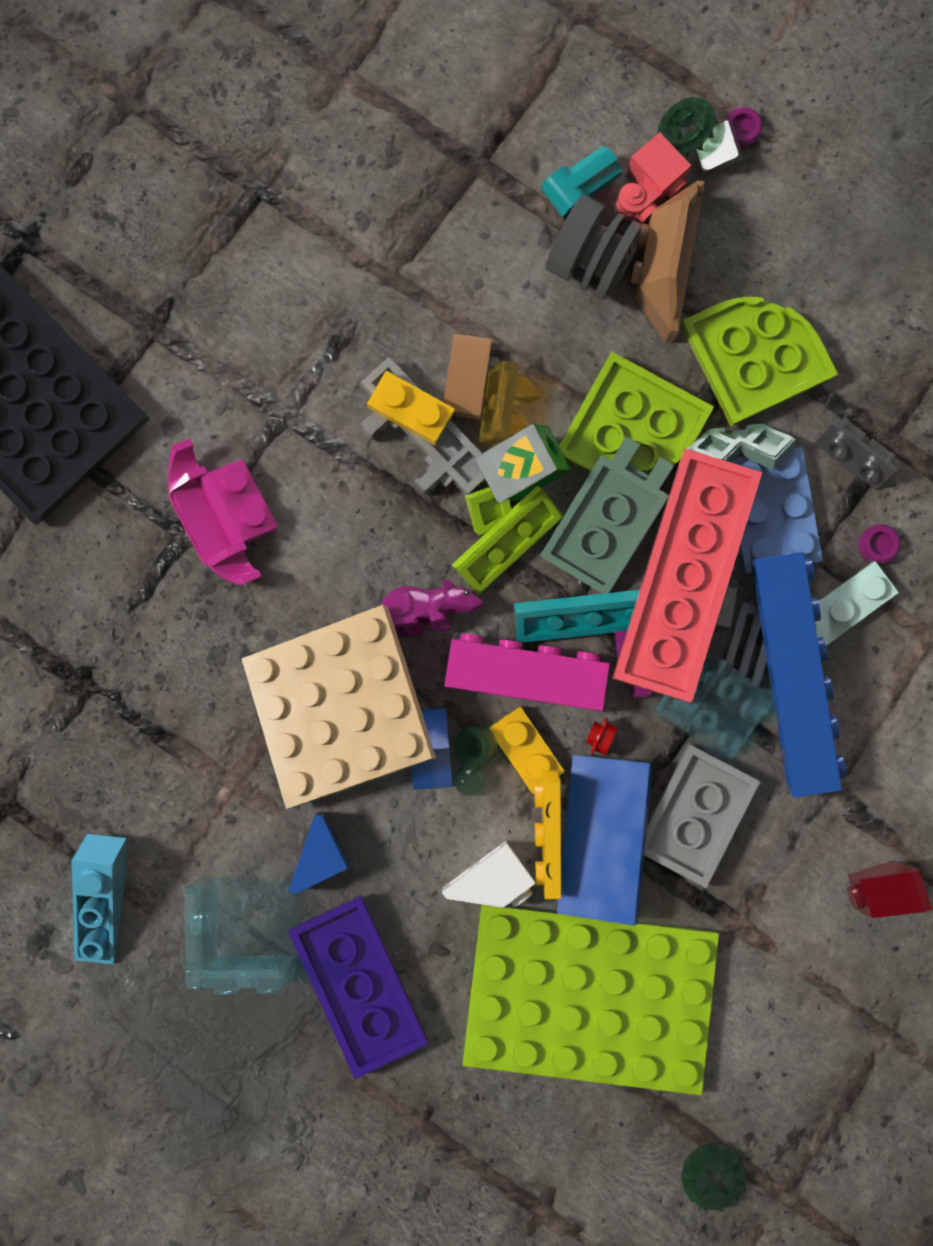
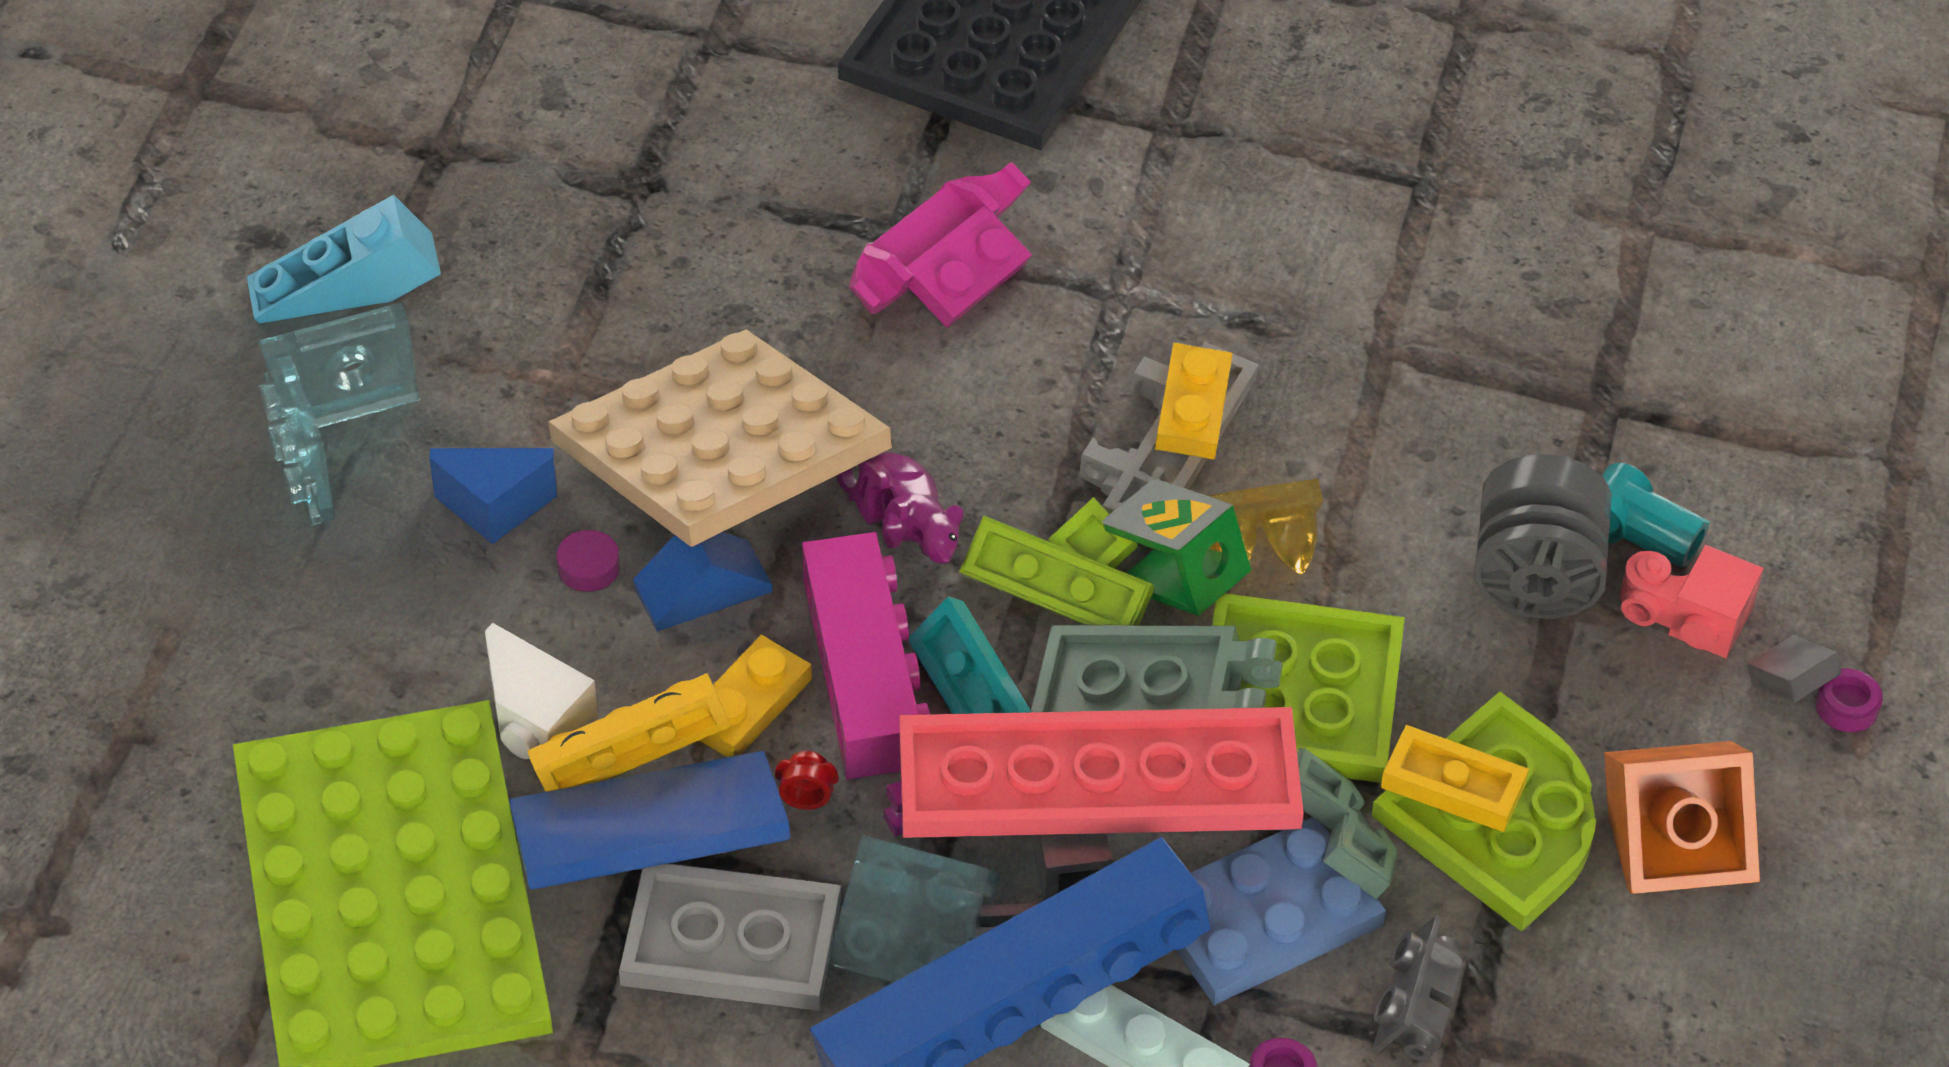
camera: 70 degrees right, 35 degrees down
dark purple plate [288,894,428,1079] -> none
medium nougat slope [443,334,492,420] -> none
clear green plate [454,724,497,796] -> none
medium nougat wedge [630,180,705,343] -> none
clear green gear [657,97,718,158] -> none
none -> magenta tile [556,530,620,592]
none -> yellow plate [1381,725,1529,832]
none -> orange slope [1604,741,1760,894]

